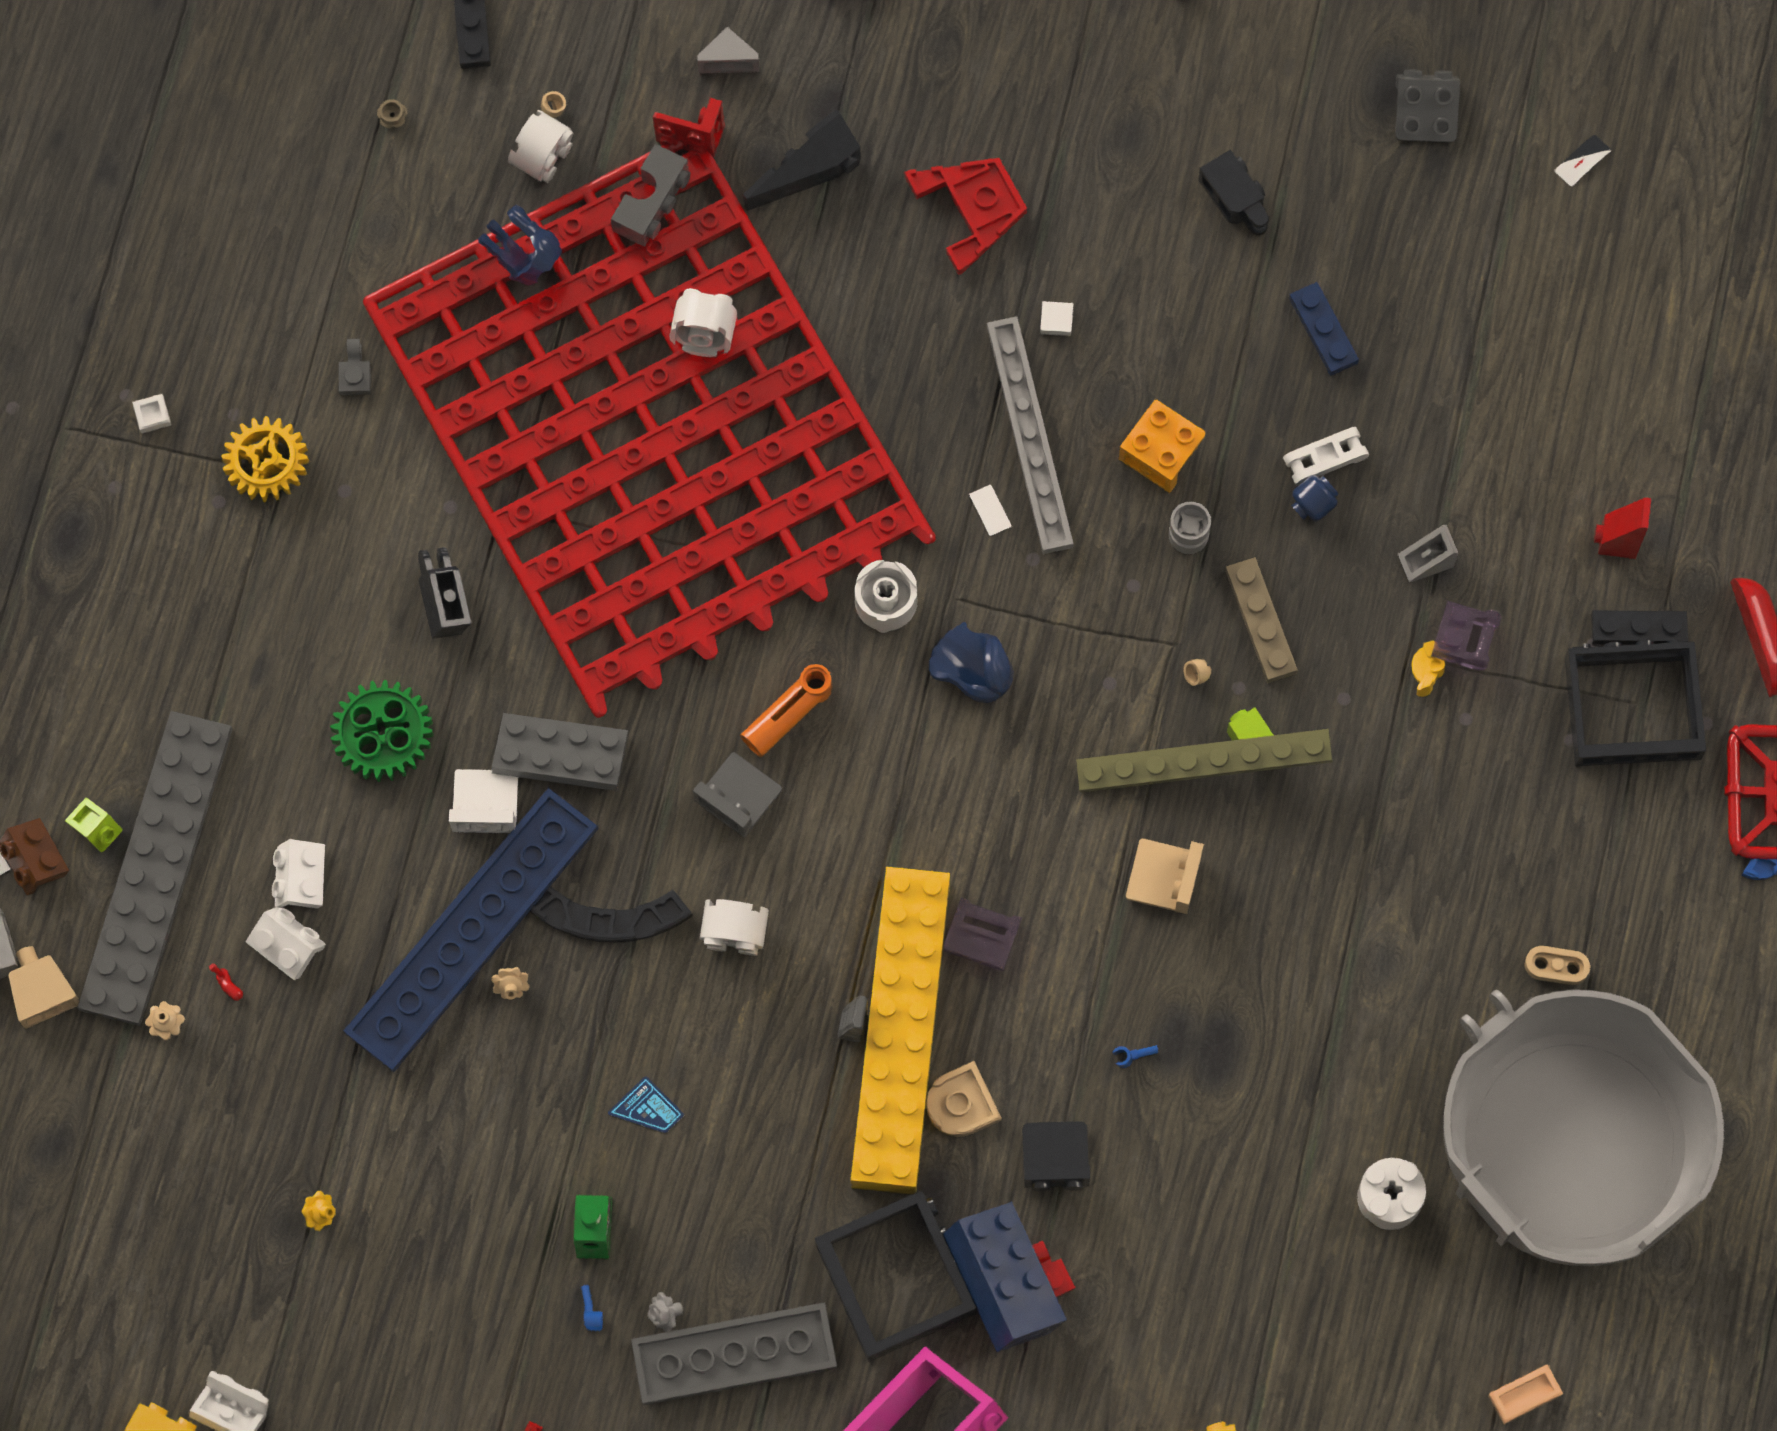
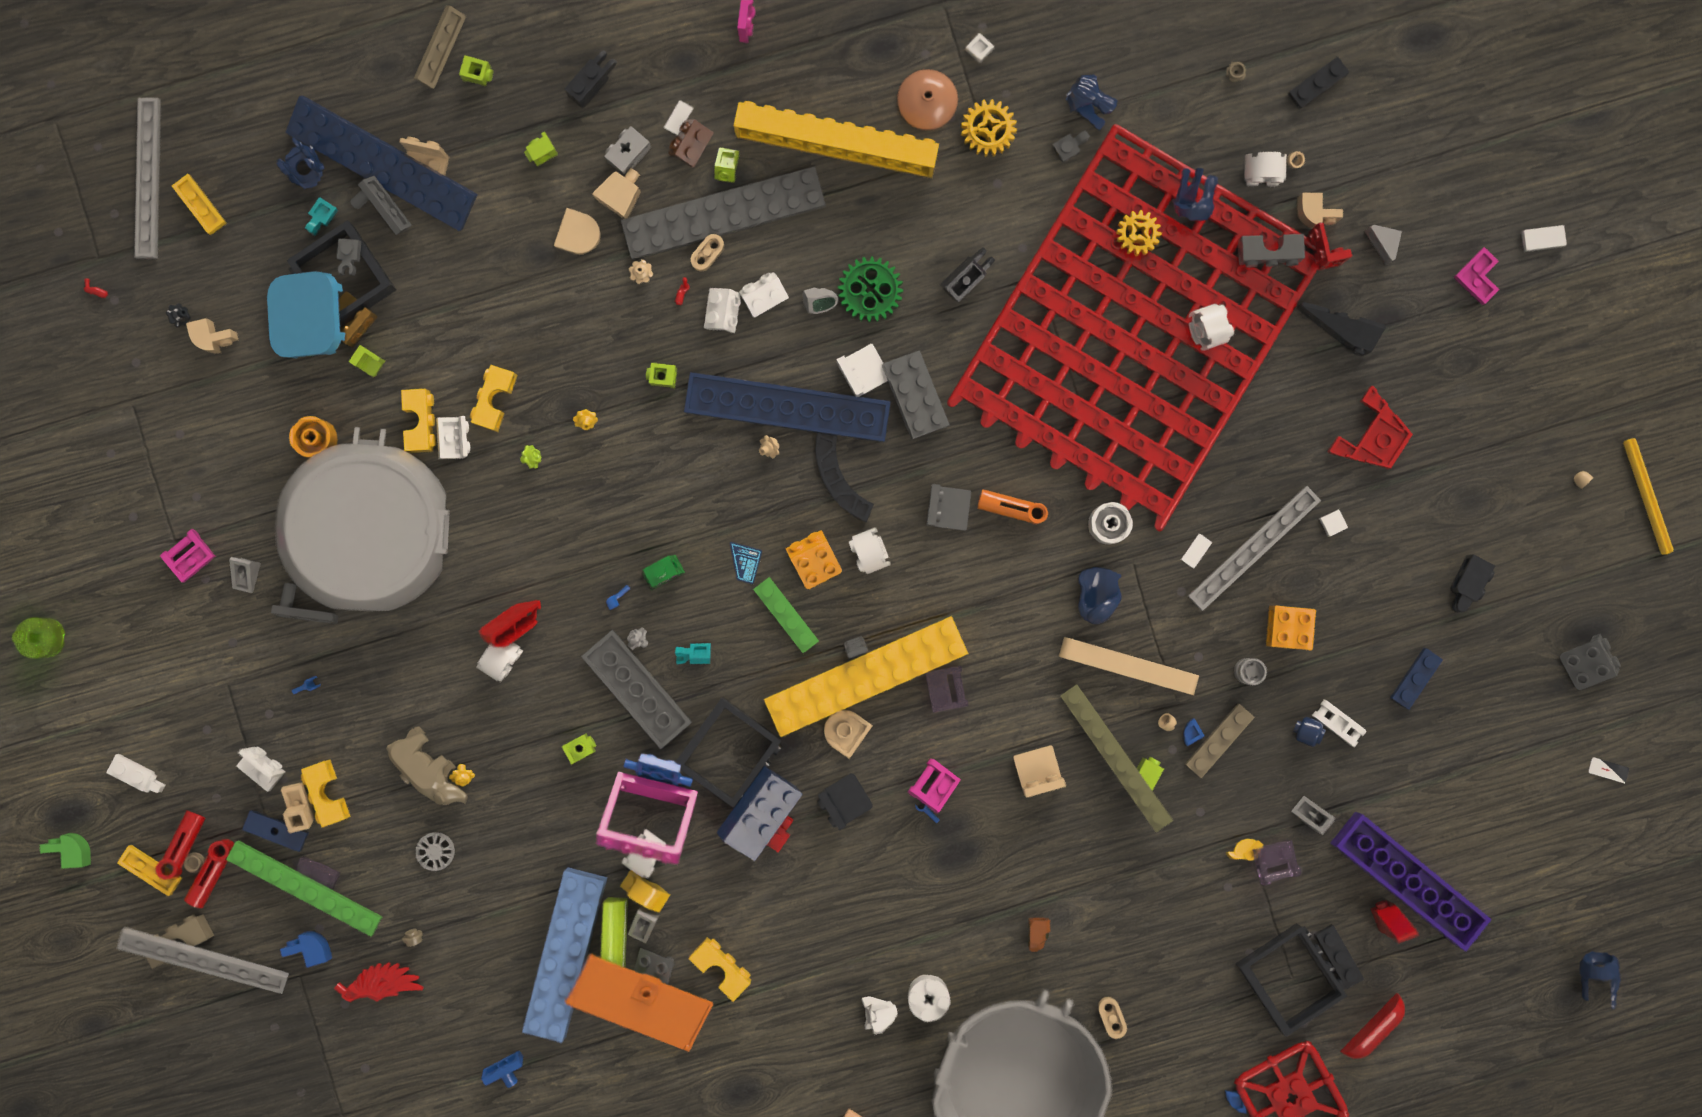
camera: 55 degrees right, 15 degrees up
none -> yellow arch [470,365,518,432]
none -> lime plant [520,445,541,469]
none -> tan tile [554,208,601,255]
none -> blue plate [624,754,693,787]
none -> lime brick [646,363,677,388]
none -> teal plate [675,643,711,664]
none -> tan plate [691,234,724,271]
none -> yellow brick [734,101,939,178]
none -> bright green plate [753,577,819,653]
none -> light orange bracket [786,530,842,589]
none -> light grey rock [803,287,838,314]
none -> white brick [862,996,897,1034]
none -> nougat dish [898,70,958,130]
none -> dark pink plate [908,758,961,813]
none -> dark orange rock [1028,917,1050,952]
none -> tan beam [1059,637,1199,695]
none -> dark blue piece [1066,74,1118,130]
none -> yellow gear [1116,210,1162,256]
none -> blue tile [1183,718,1204,746]
none -> tan brick [1297,193,1343,229]
none -> dark purple brick [1330,812,1492,952]

